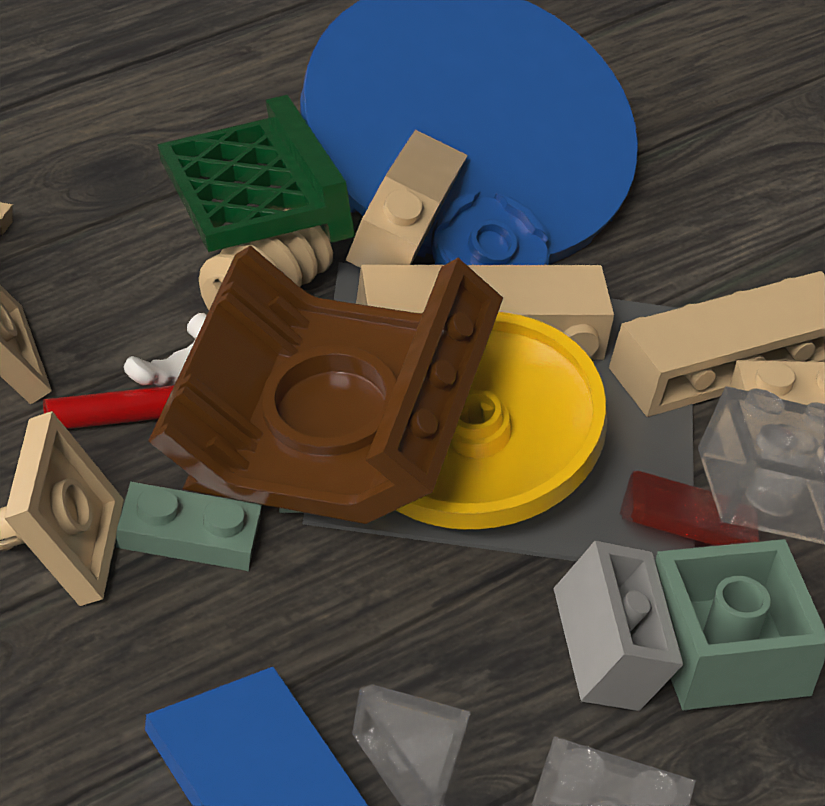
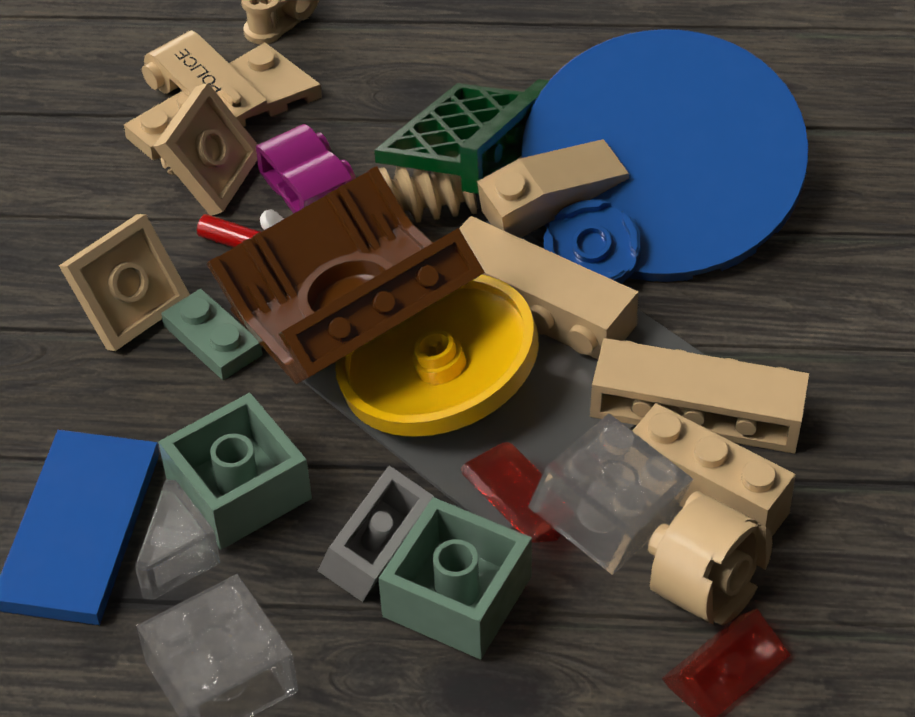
camera: 50 degrees right, 5 degrees up
none -> sand green brick [158,393,312,550]
none -> magenta brick [256,124,356,213]

